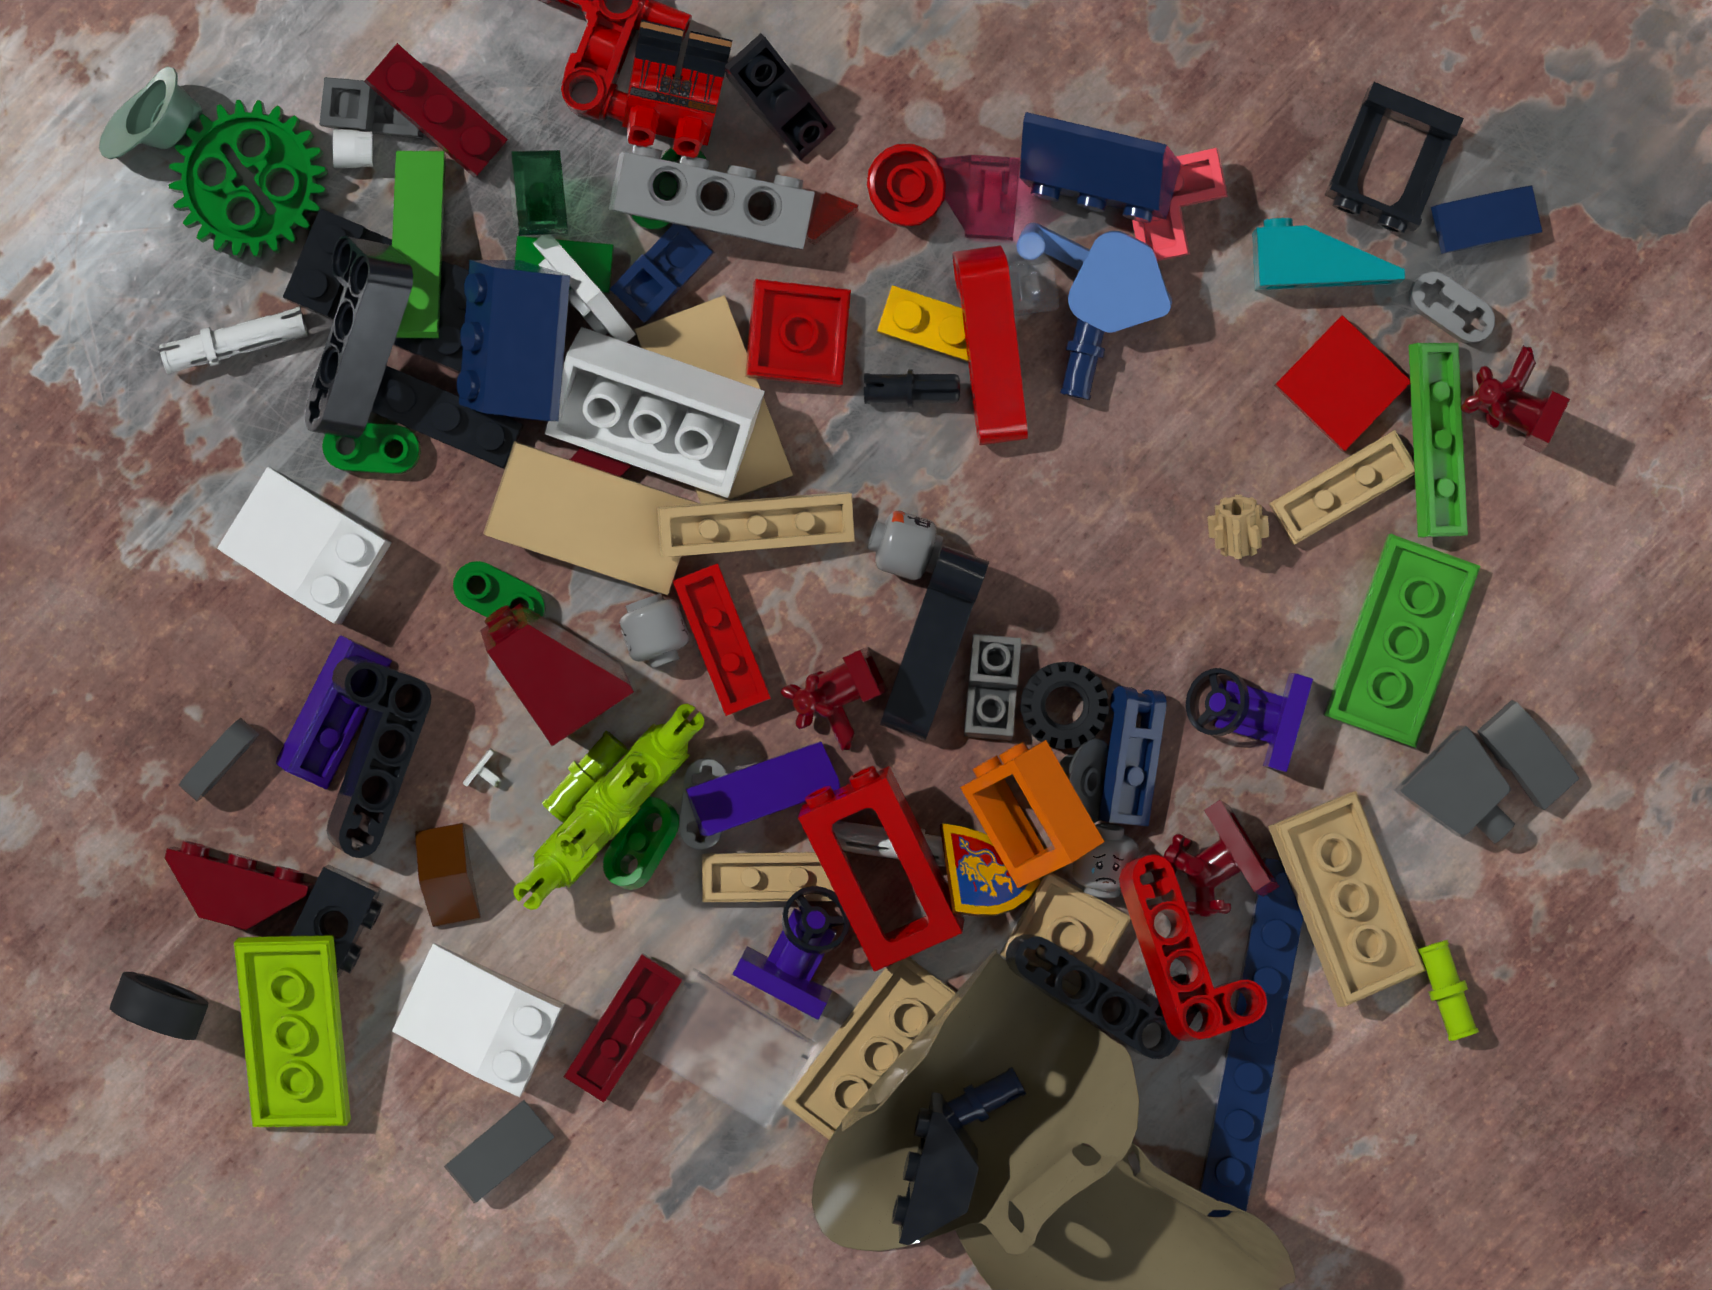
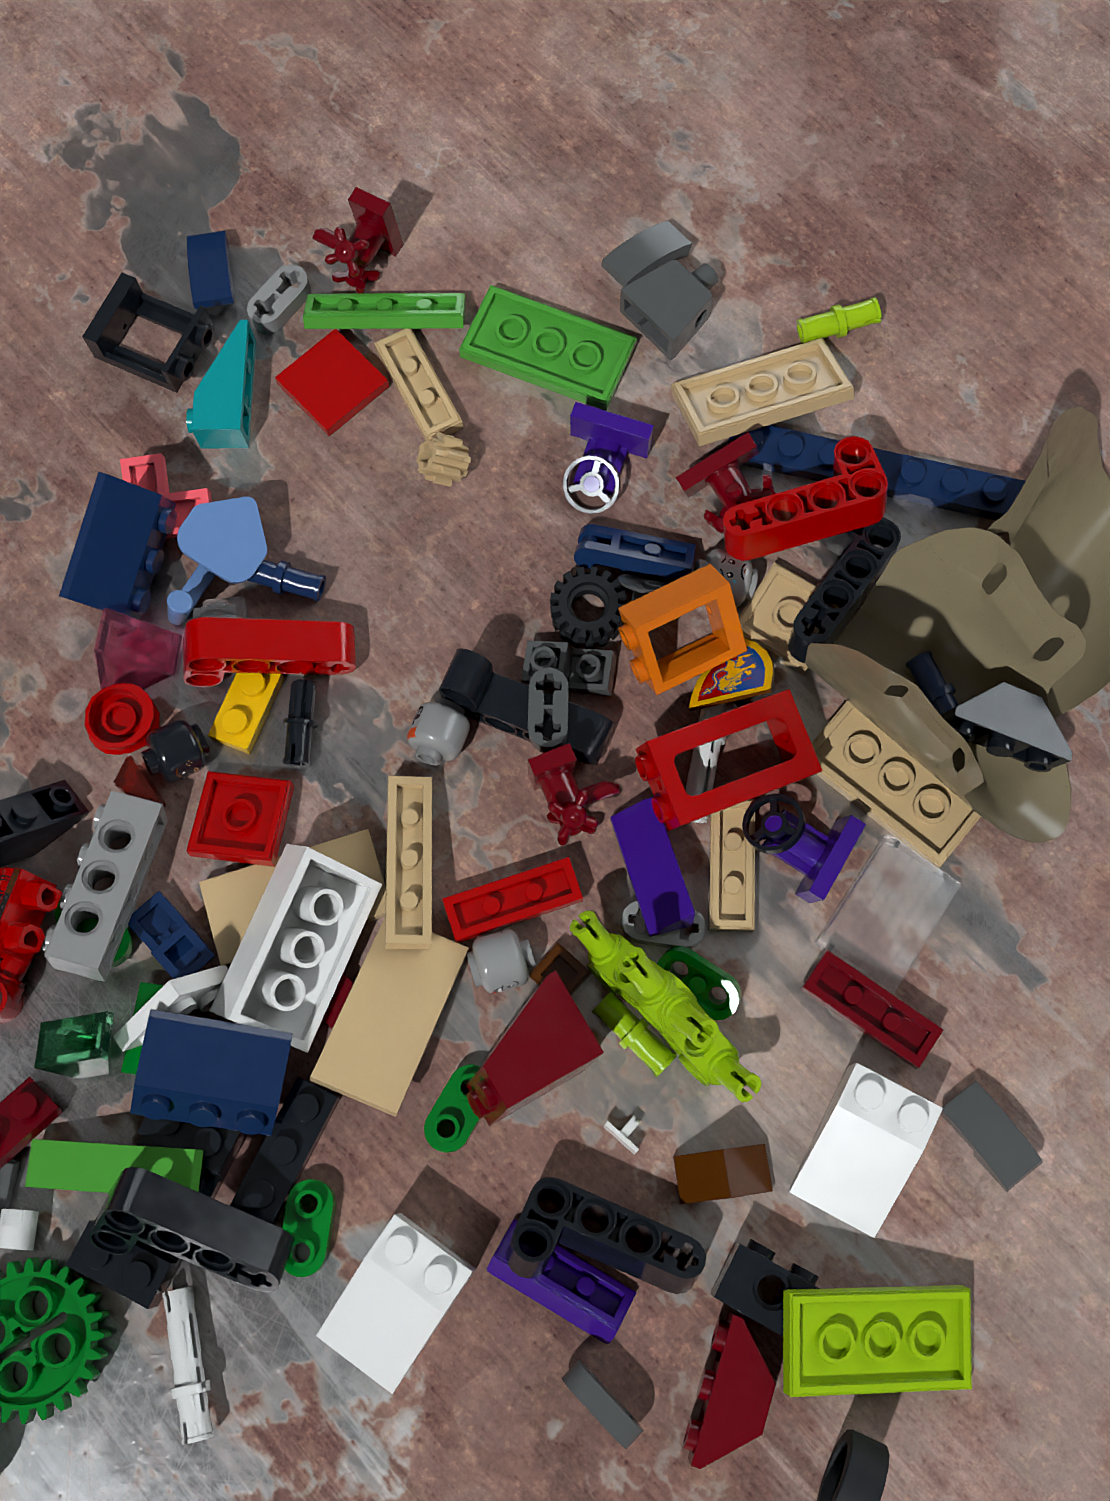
camera: 85 degrees left, 15 degrees down
none -> black head [141,719,210,783]
none -> dark grey beam [528,667,569,753]
none -> reddish brown tile [529,943,591,996]

